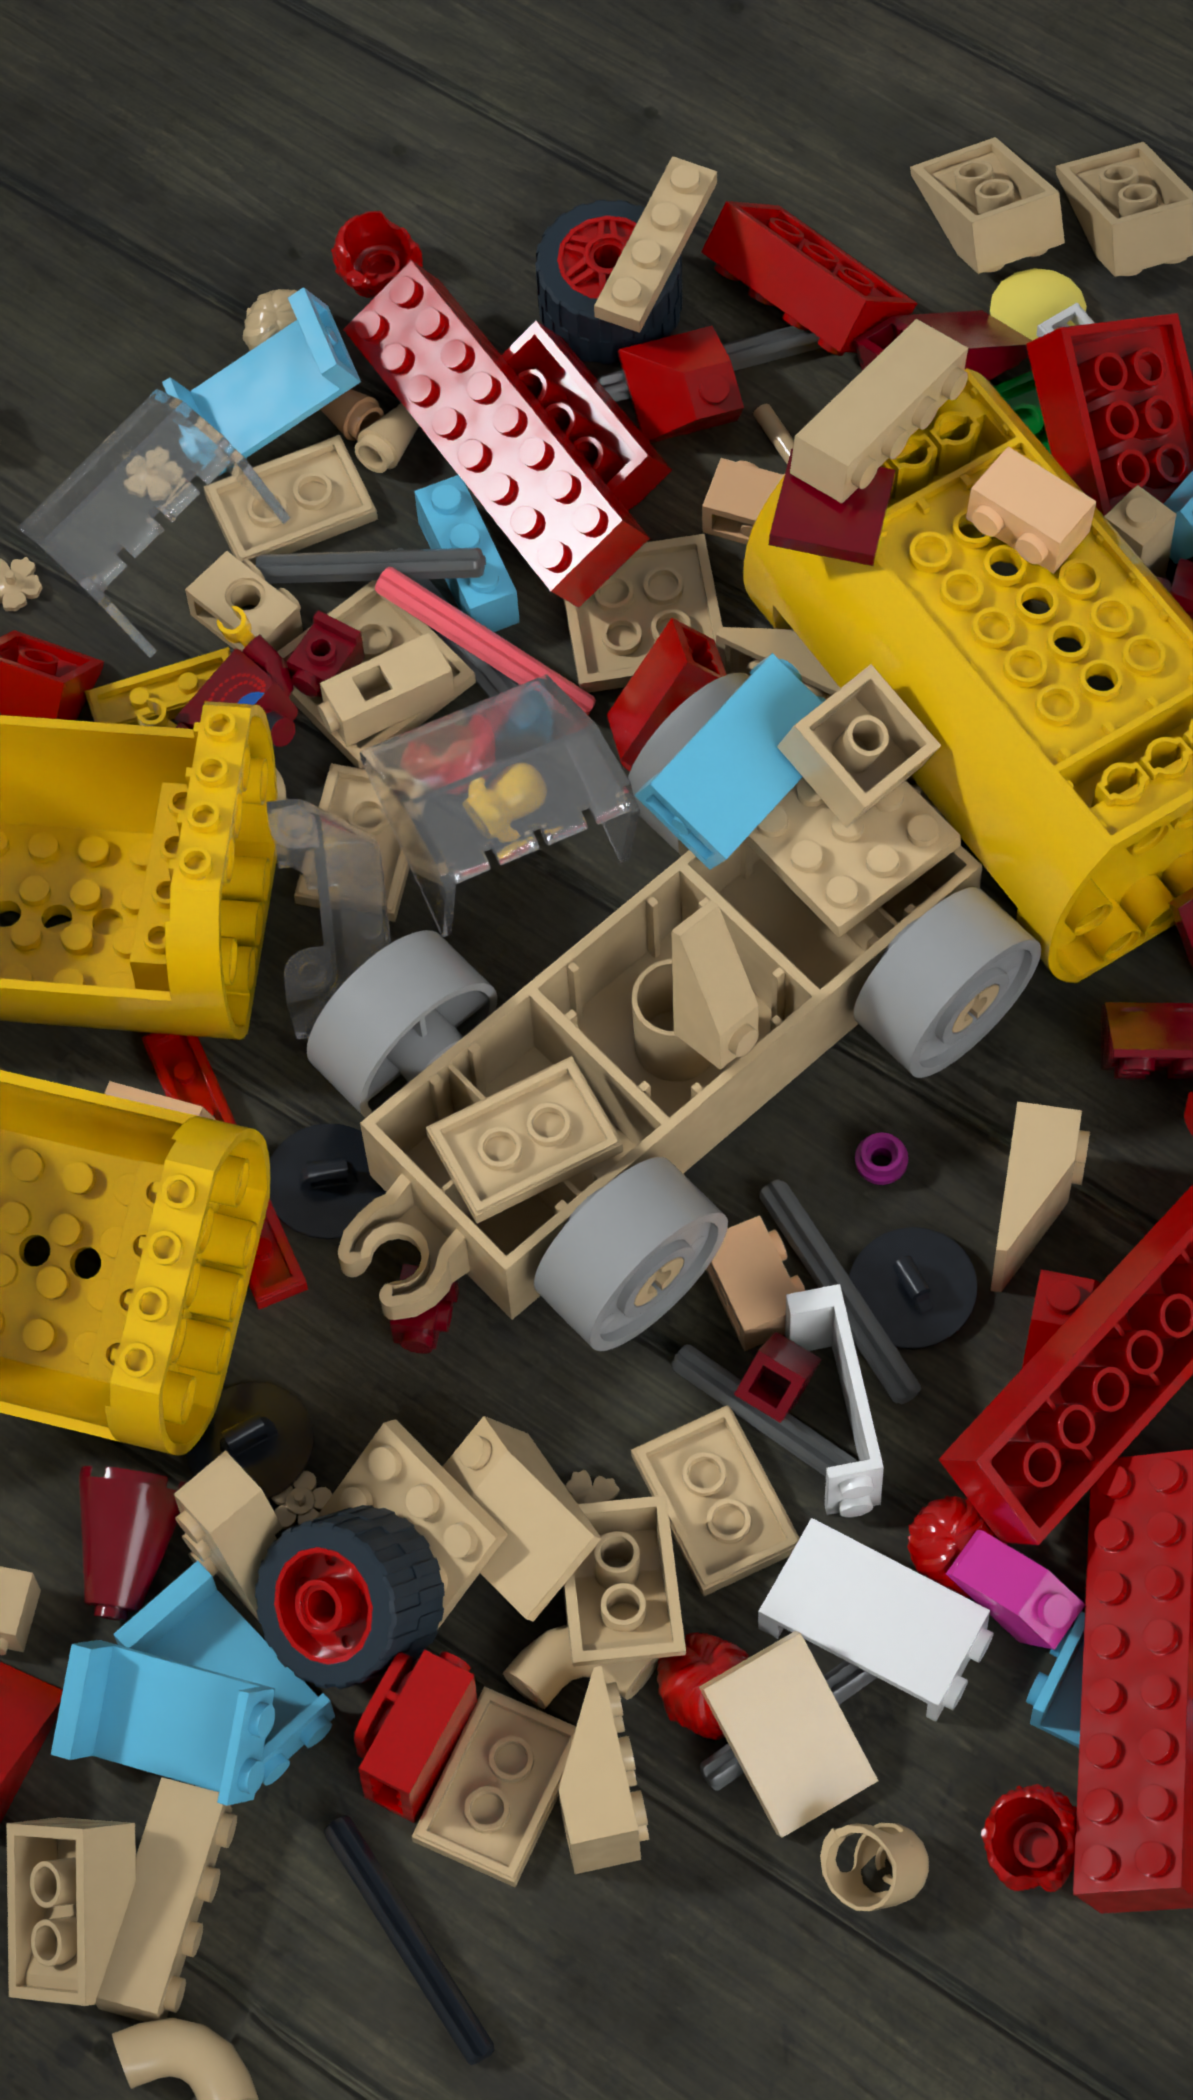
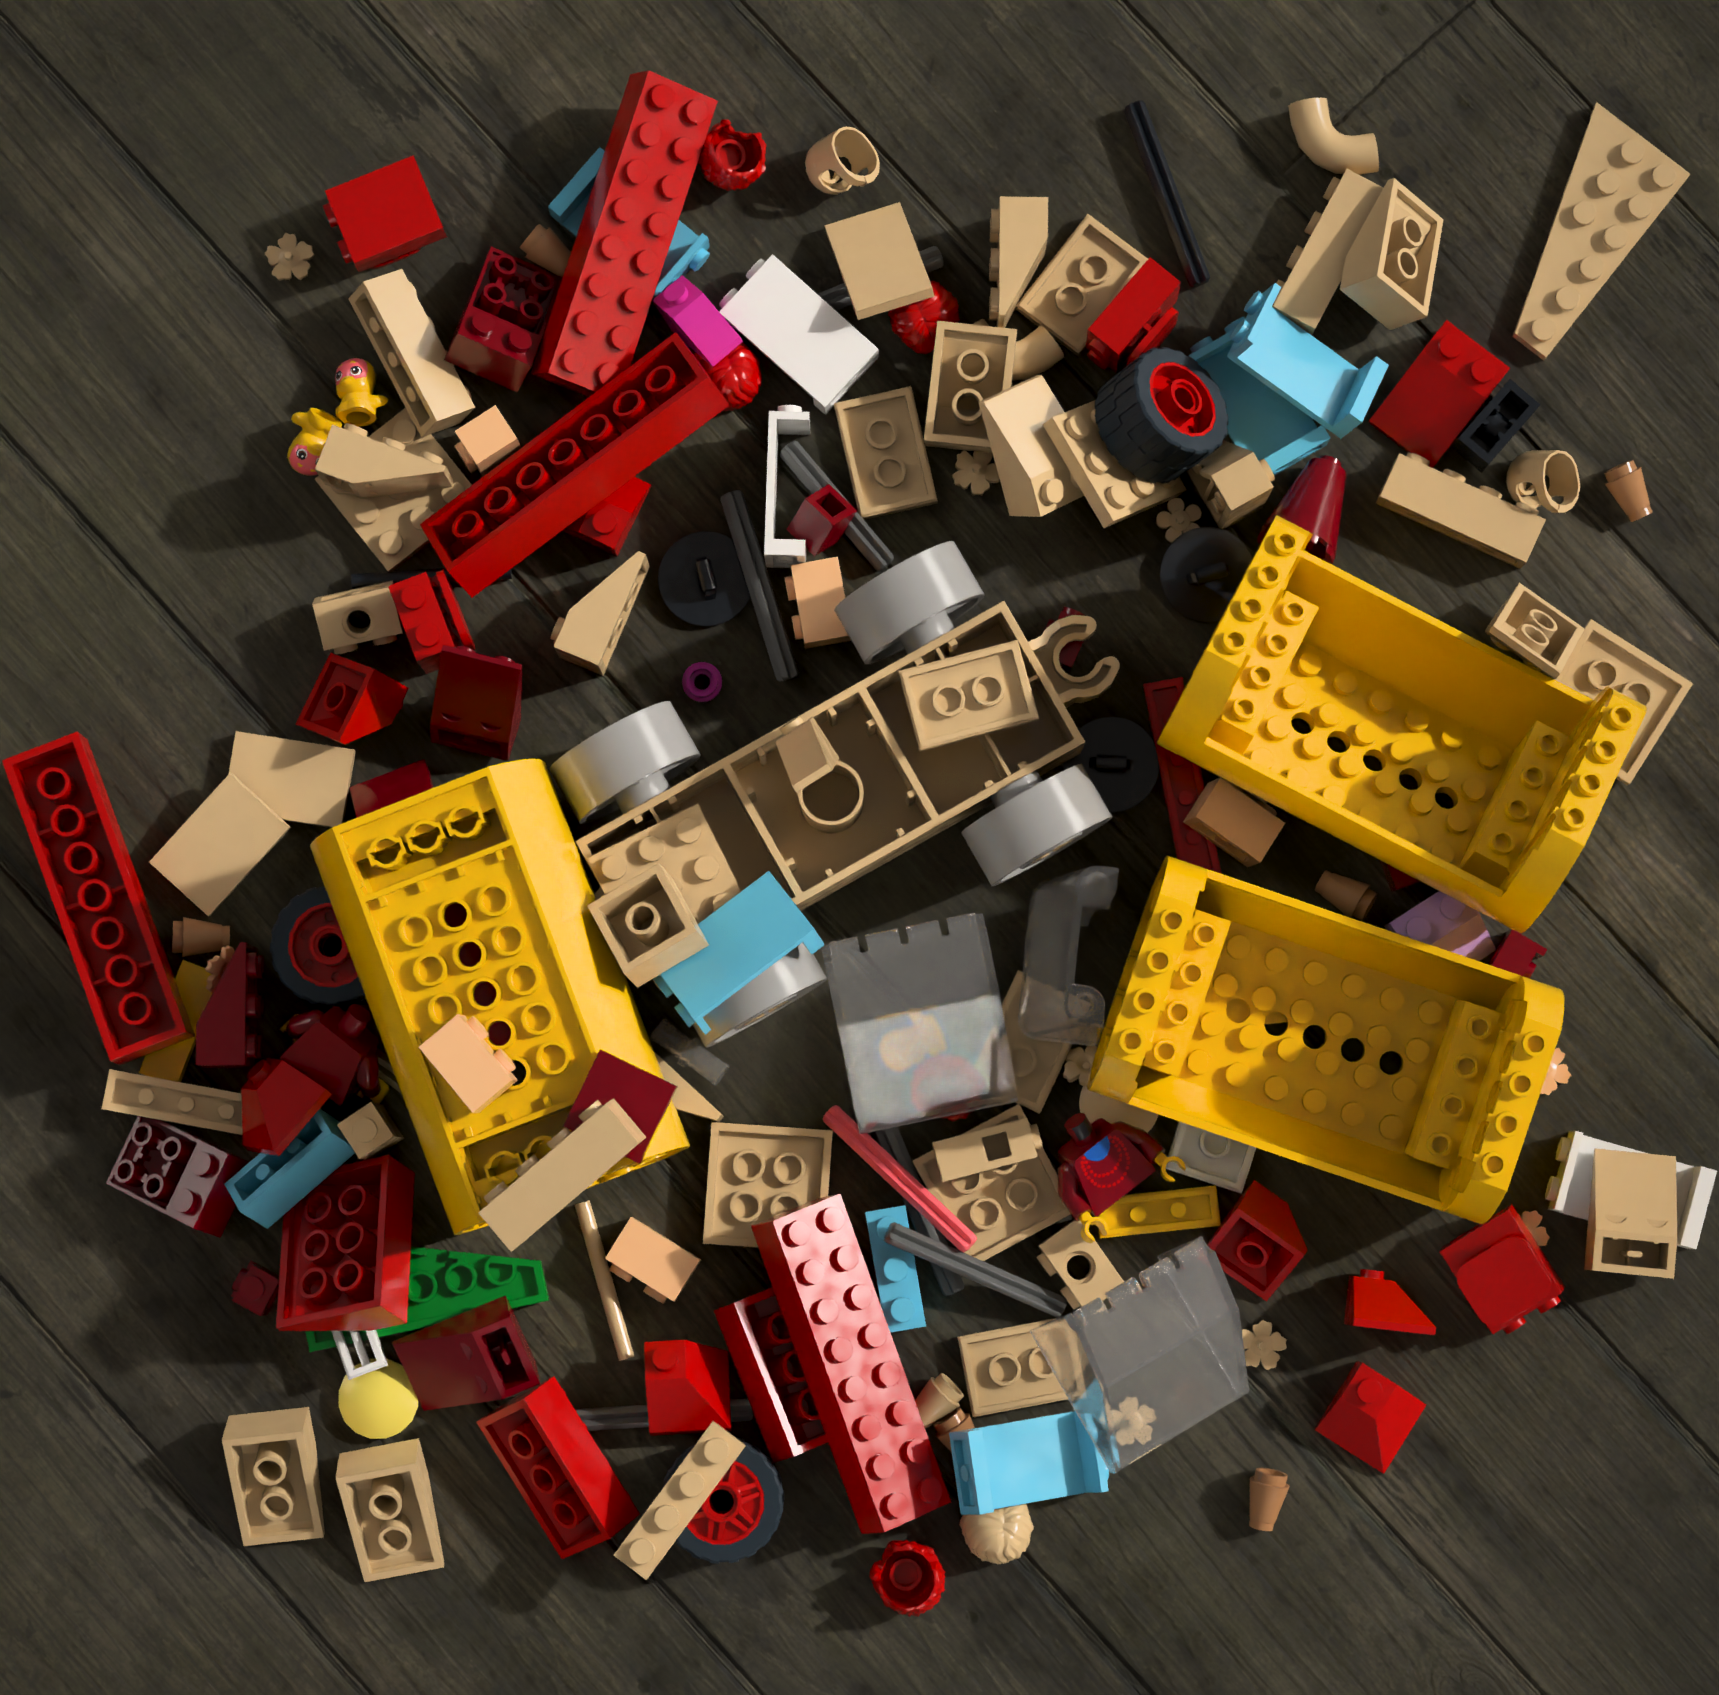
camera: 170 degrees left, 20 degrees up
dark red brick [287,610,365,697] -> none
red brick [607,618,727,771] -> none

